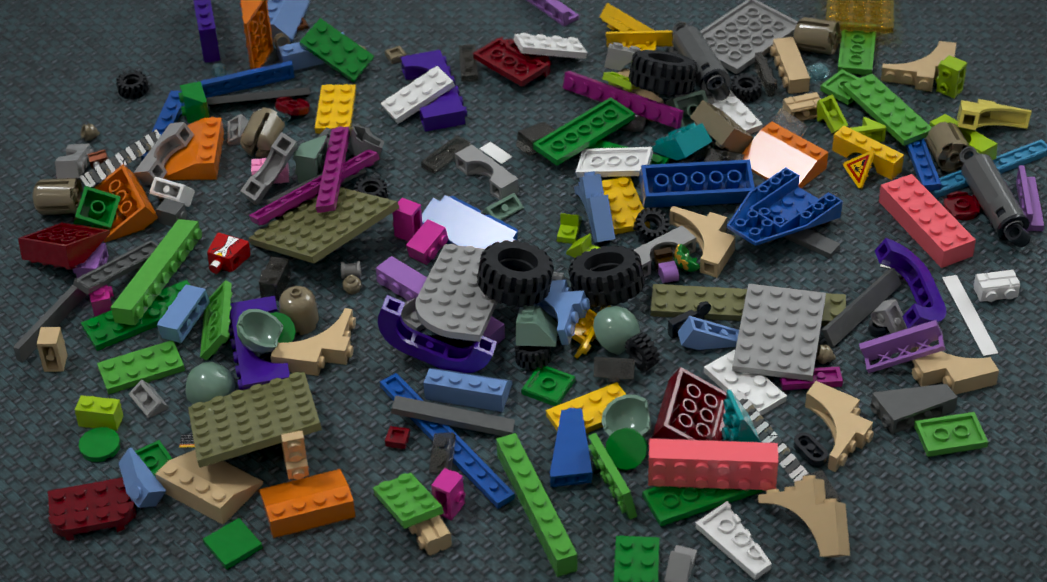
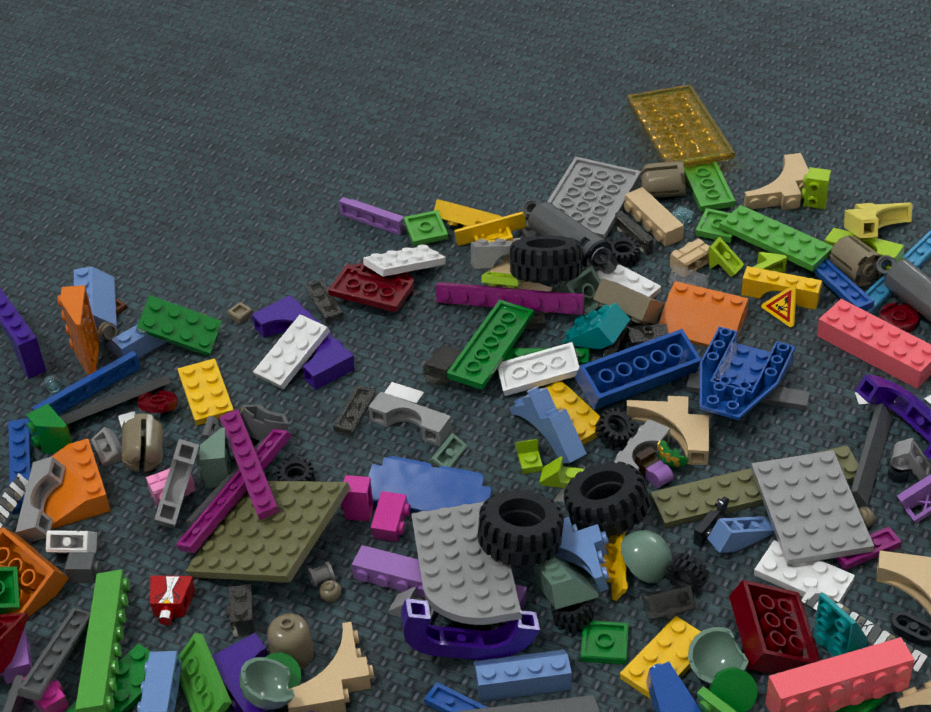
camera: 20 degrees left, 0 degrees up
none -> bright green plate [403,210,448,246]

